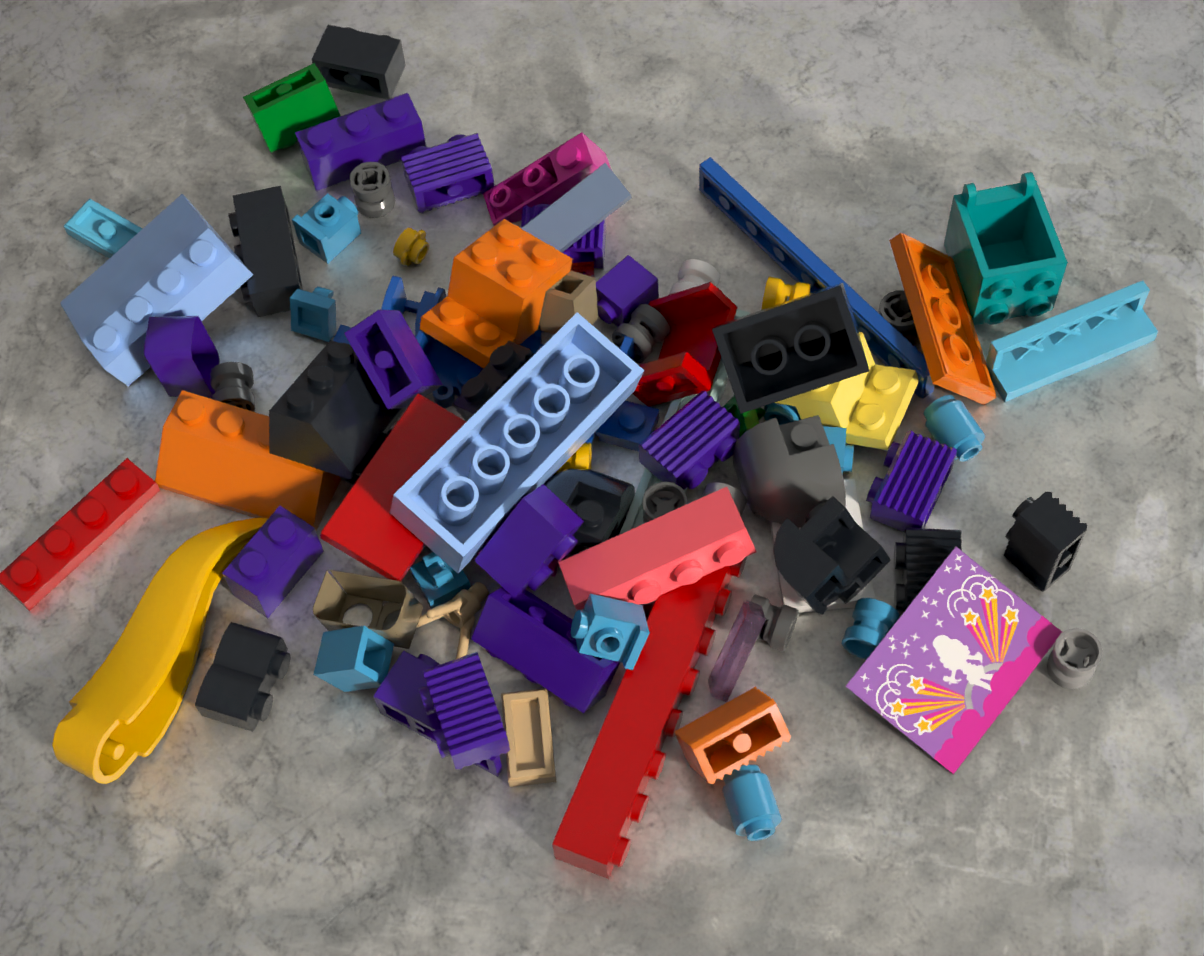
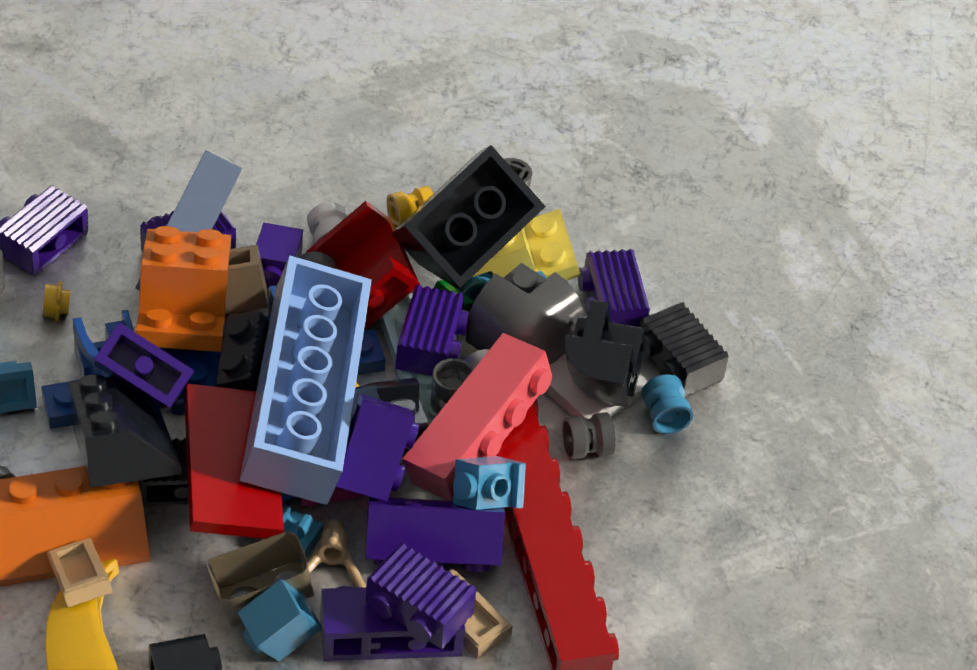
camera: 45 degrees left, 15 degrees down
dark purple brick [222,506,324,618] -> none
dark pink slope [483,132,612,226] -> none
orange brick [674,687,791,784] -> none
blue tile [699,157,935,399] -> none
clear purple tile [708,600,766,703] -> none
dark azure brick [722,764,782,841] -> none
sticker [846,547,1062,774] -> none
orange tile [889,233,996,405] -> none
dark azure brick [923,395,985,462] -> none
teal container [943,172,1068,325] -> none
medium azure fence [986,280,1158,402] -> none
black brick [1003,492,1087,592] -> none
light grey wheel [1047,628,1103,689] -> none
none -> tan tile [47,538,113,608]

